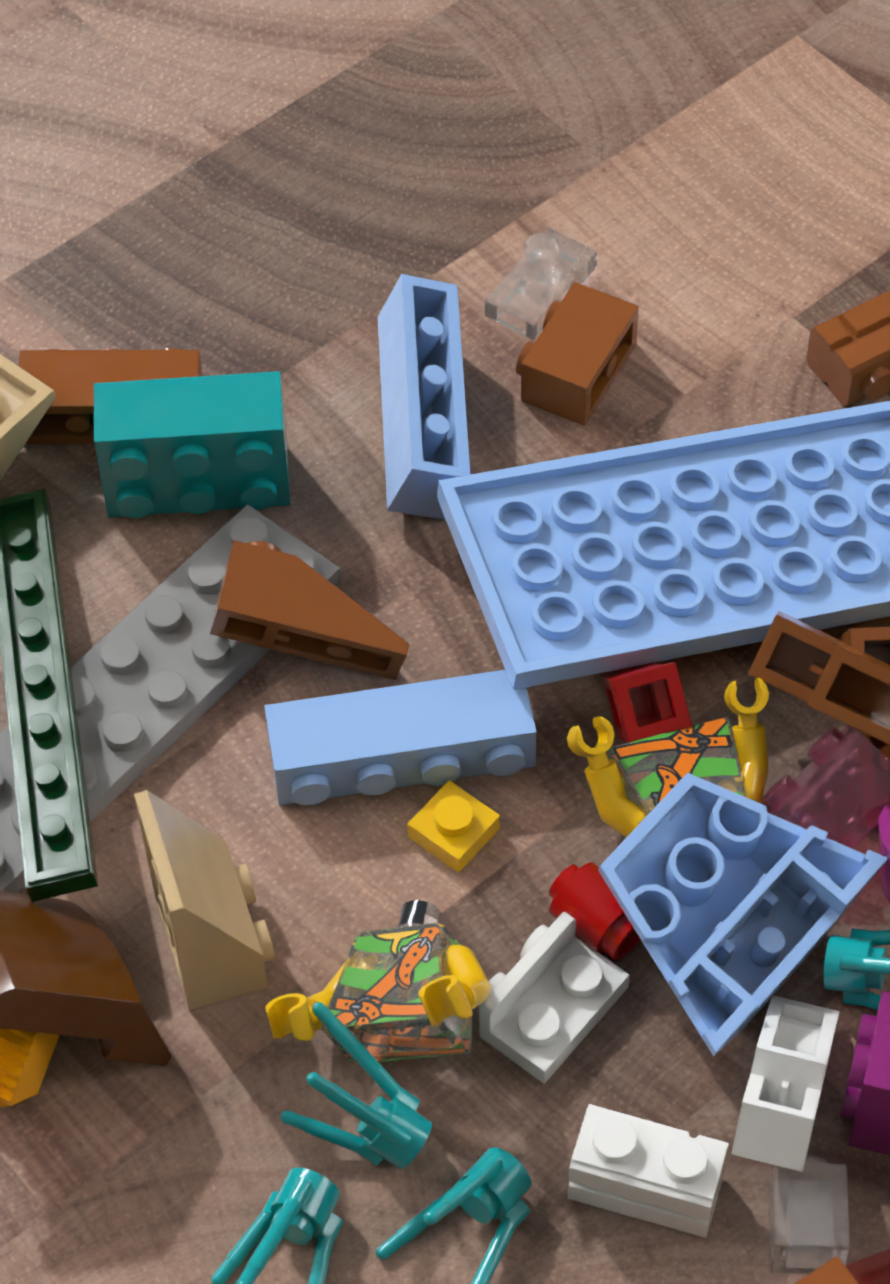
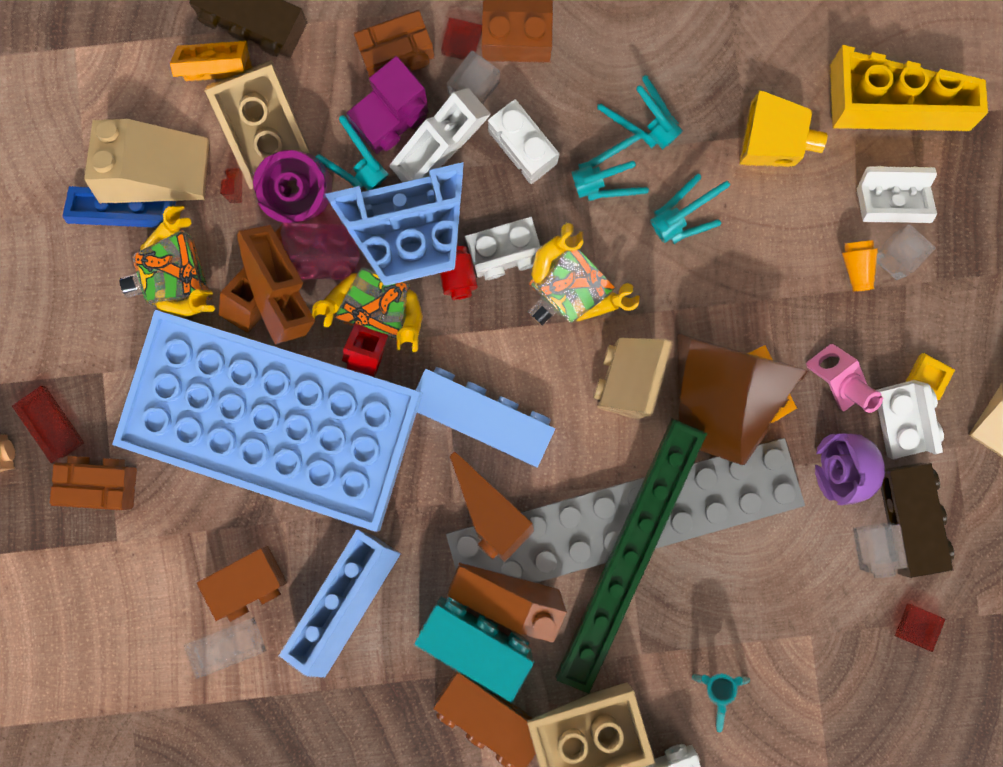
camera: 150 degrees left, 30 degrees up
teal plant [280,1002,432,1170] -> none
yellow plate [407,780,500,873] -> none
none -> dark orange slope [447,562,567,643]

